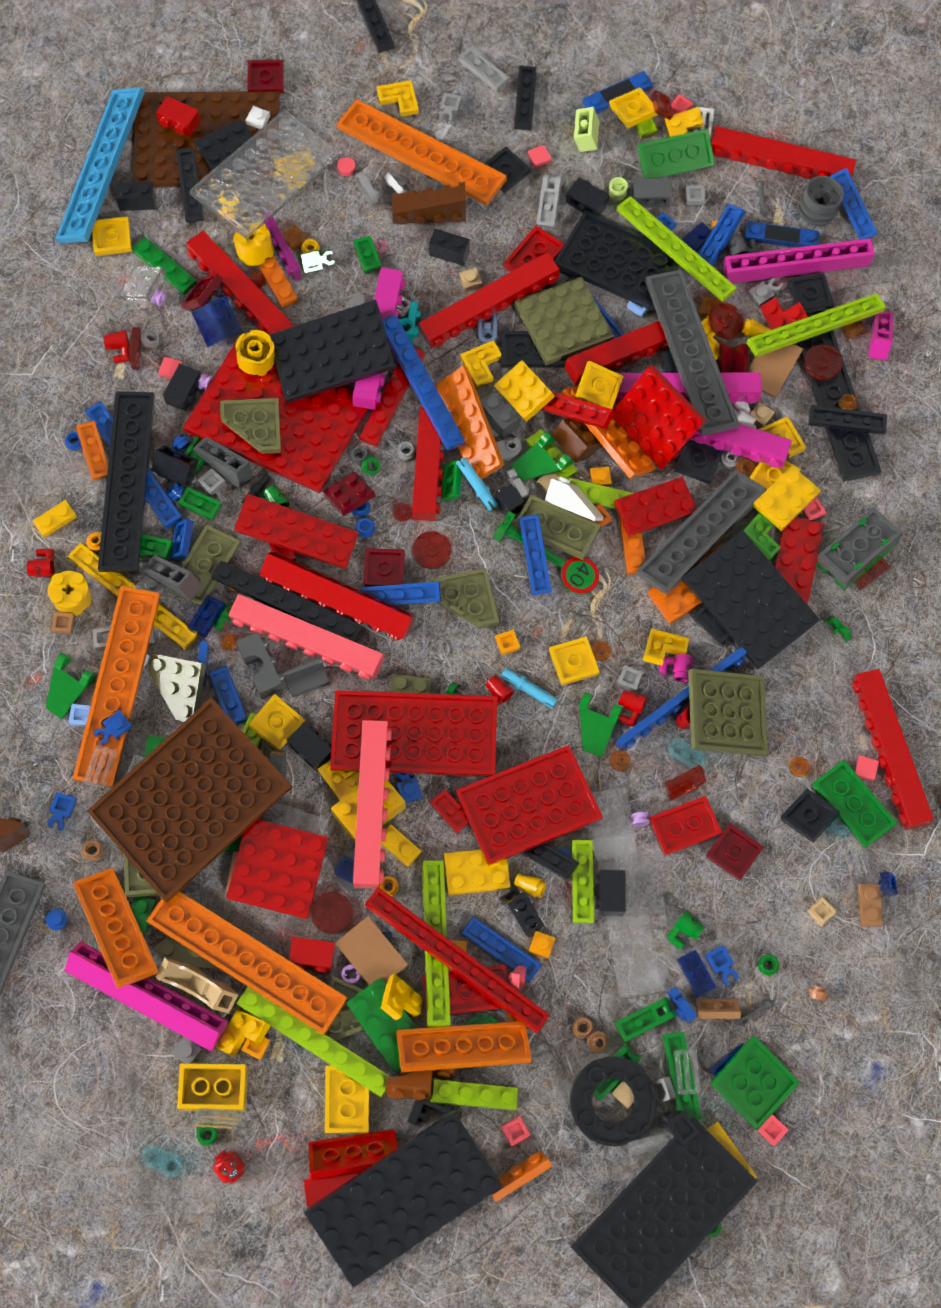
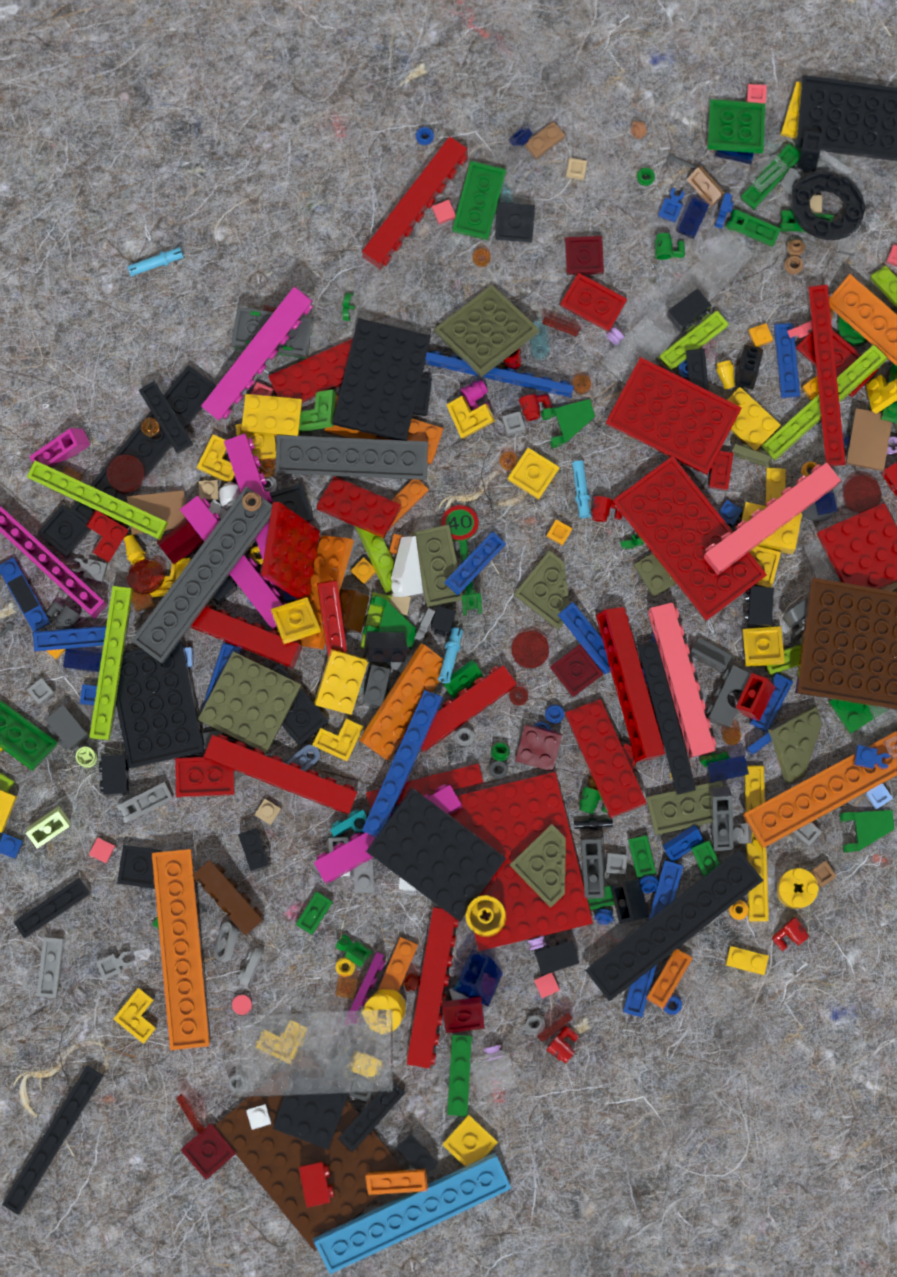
camera: 125 degrees left, 10 degrees up
none -> clear red tile [176,1094,206,1134]
none -> dark pink brick [201,287,314,420]
none -> medium nougat plate [242,492,262,511]
none -> black brick [364,632,408,662]
none -> orange plate [366,1169,428,1195]
none -> olive plate [733,444,772,468]
none -> red brick [735,673,775,721]

